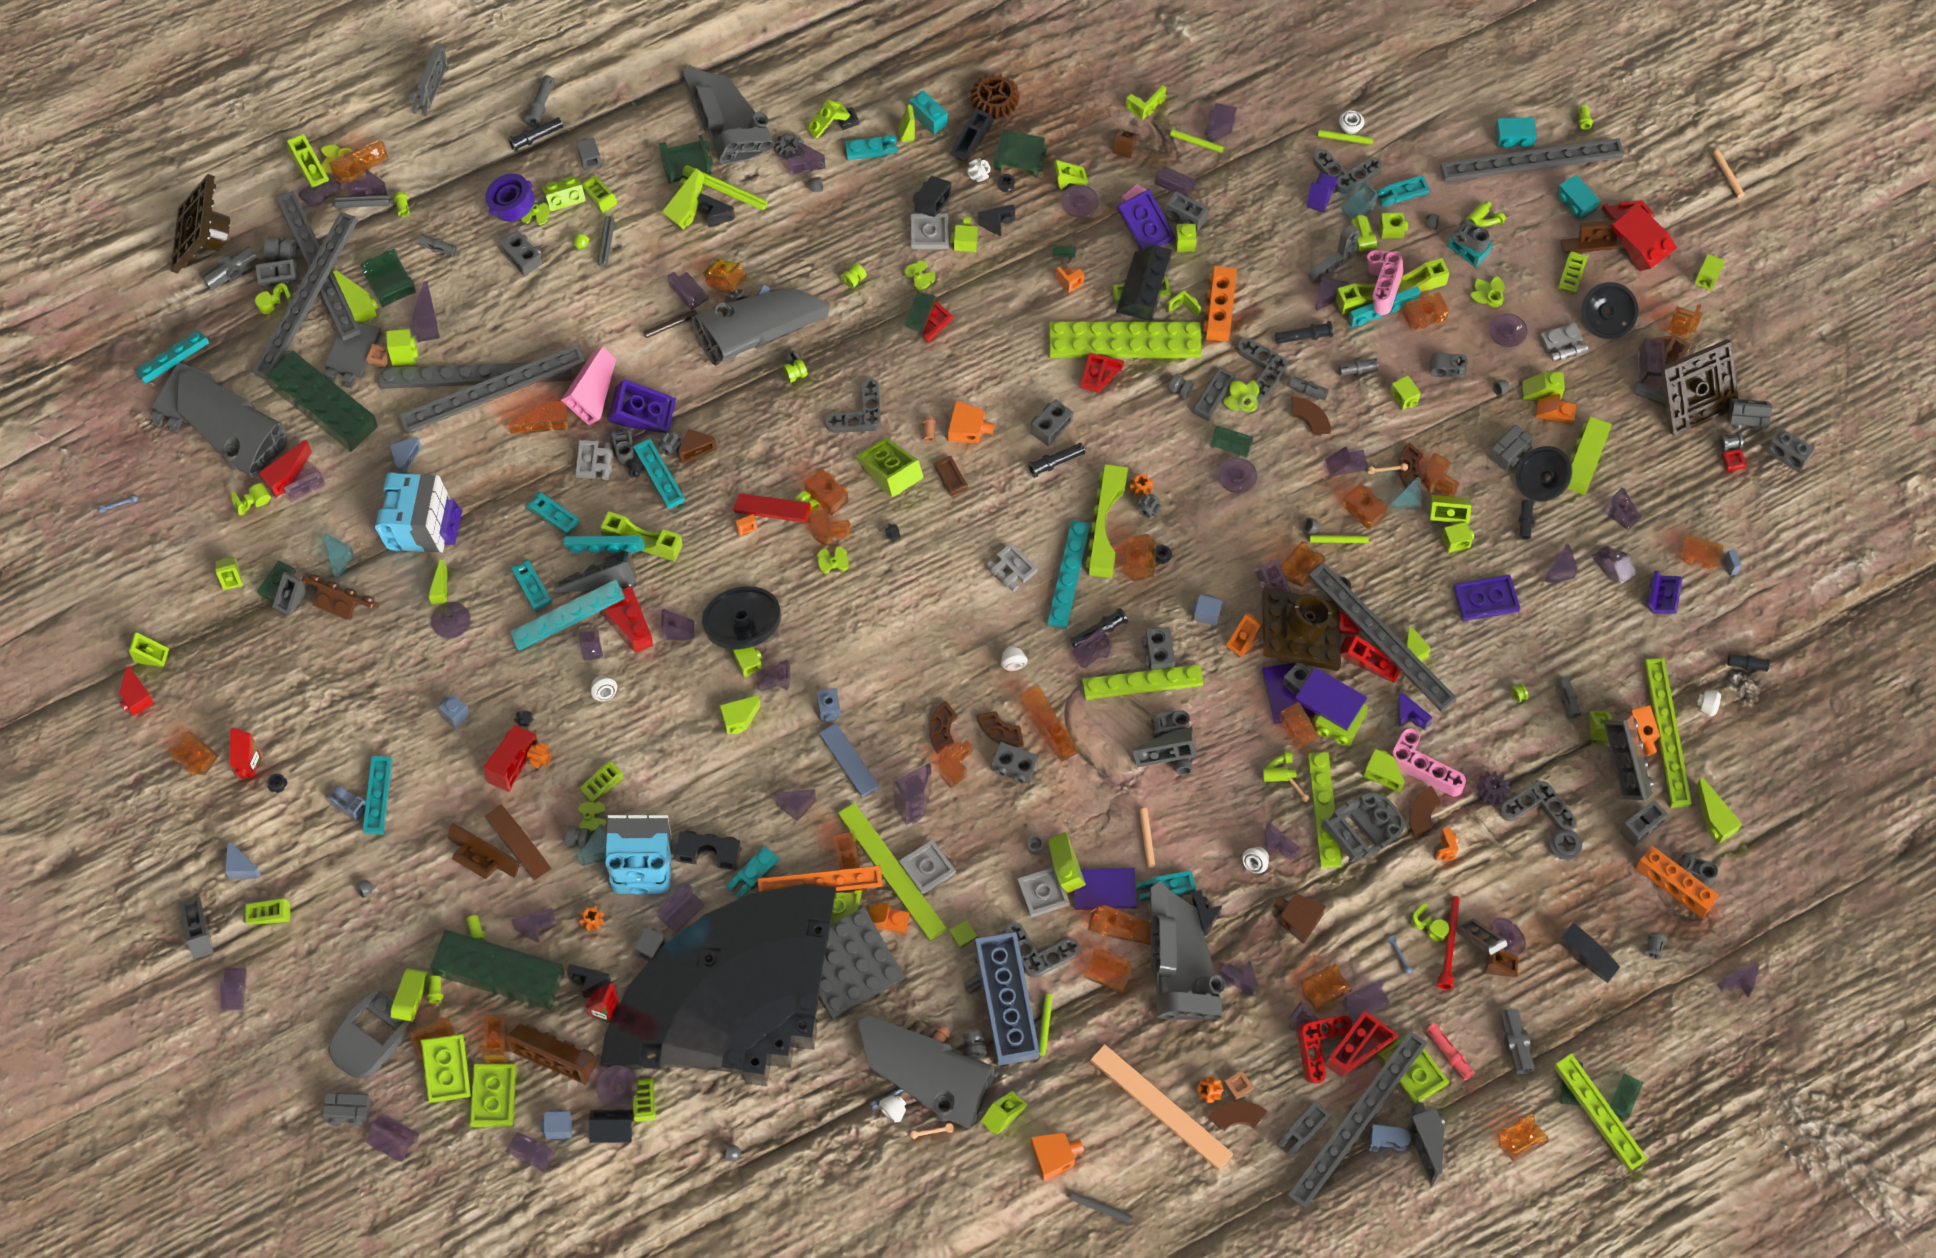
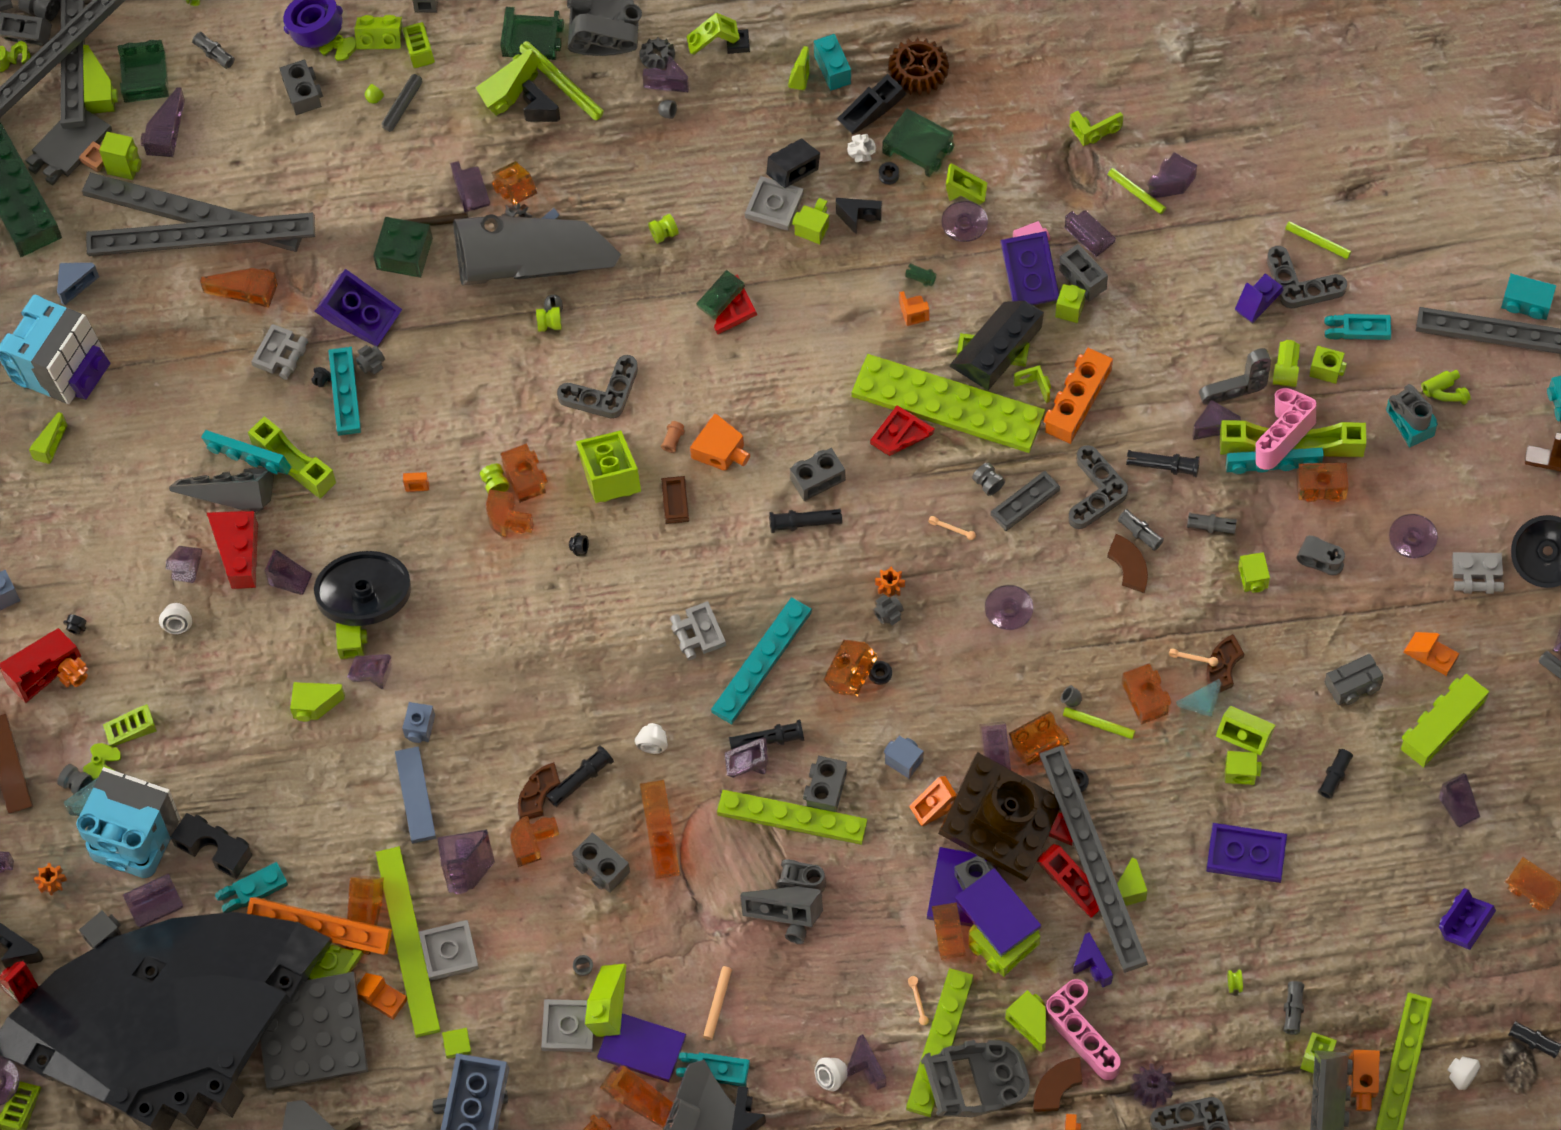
camera: 25 degrees right, 0 degrees up
dish [431,602,471,638] -> none
teal plate [510,559,552,612] -> none
teal plate [510,580,625,651] -> none
teal plate [526,492,580,536] -> none
bright pink slope [561,347,616,425] -> none
dark grey piece [611,427,634,466] -> none
reddish brown slope [678,429,716,464] -> none
red tile [733,493,812,523] -> none
slope [775,789,816,821] -> none
lime piece [817,546,849,574] -> none
teal hinge [845,135,898,160] -> none
lime piece [905,261,936,290] -> none
reddish brown tile [977,711,1024,747] -> none
dark grey beam [1005,922,1080,978] -> none
lime arch [1086,464,1128,579] -> none
reddish brown slope [1113,130,1139,158] -> none
clear green hinge [1210,426,1253,458] -> none
lime plate [1223,380,1259,413] -> none
lime plant [1263,750,1297,782] -> none
clear purple slope [1325,447,1368,477] -> none
white cone [1339,111,1364,134] -> none
clear light blue slope [1341,181,1378,220] -> none
clear orange brick [1423,452,1460,496] -> none
dark grey hinge [1425,214,1439,229] -> none
lime plate [1470,276,1505,307] -> none
dark grey hinge [1493,380,1510,396] -> none
black dish [1516,446,1573,502] -> none
lime slope [1522,372,1565,400] -> none
clear purple slope [1545,544,1578,583] -> none
lime slope [1558,252,1588,294] -> none
slope [1592,546,1636,583] -> none
none -> clear green brick [373,217,433,278]
none -> black pin [546,745,614,807]
none -> light nougat hinge [928,516,976,540]

